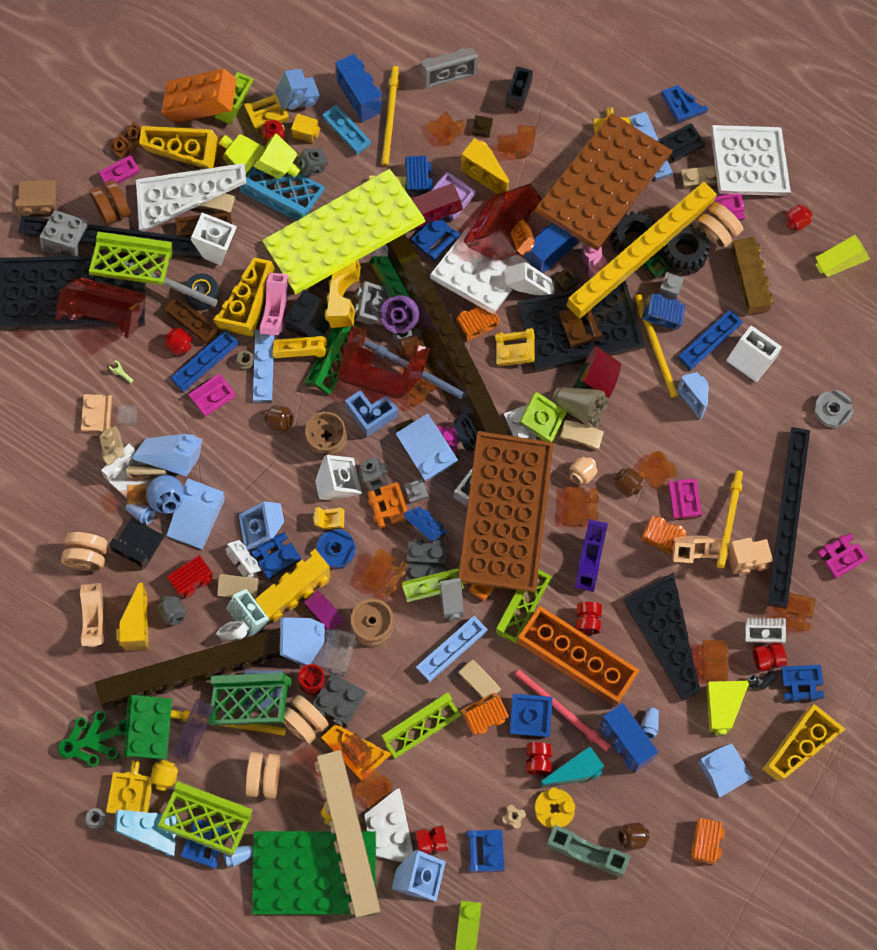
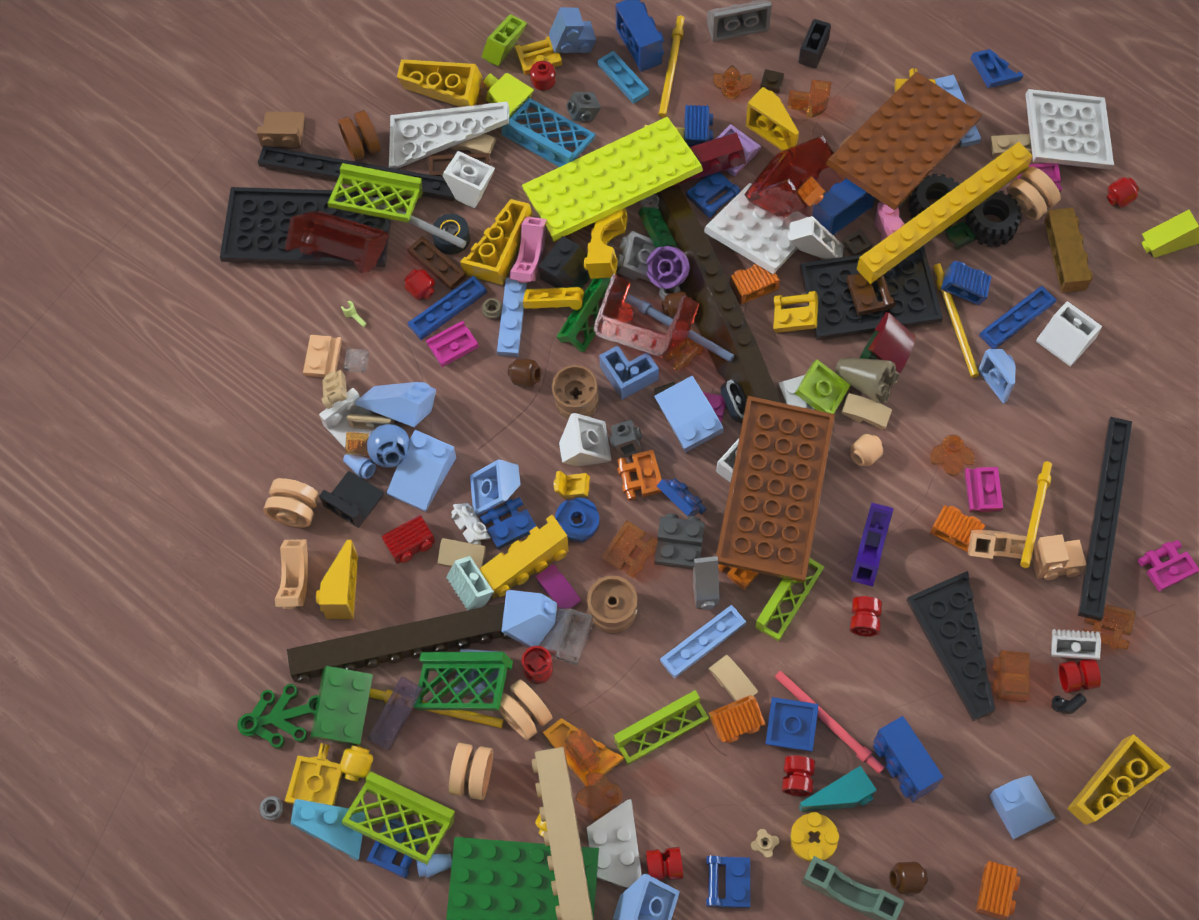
camera: 10 degrees right, 5 degrees down
light grey bracket [40,210,88,256] -> none
dark pink plate [99,155,140,185] -> none
dark orange slope [108,121,141,159] -> none
dark grey head [157,596,186,626] -> none
orange brick [161,68,237,123] -> none
white plate [216,620,248,641] -> none
neon yellow torso [254,133,300,179] -> none
yellow brick [291,114,320,144] -> none
dark grey plate [313,673,367,727] -> none
lime plate [402,568,464,602] -> none
light grey tile [404,479,428,504] -> none
orange brick [517,606,640,707] -> none
clear orange plate [563,487,599,527] -> none
reddish brown head [614,468,643,496] -> none
light blue cone [640,708,659,739] -> none
light grey brick [659,272,684,300] -> none
black plate [660,123,705,163] -> none
neon yellow slope [706,681,749,736] -> none
blue plate [781,665,824,702] -> none
light grey plate [814,390,853,429] -> none

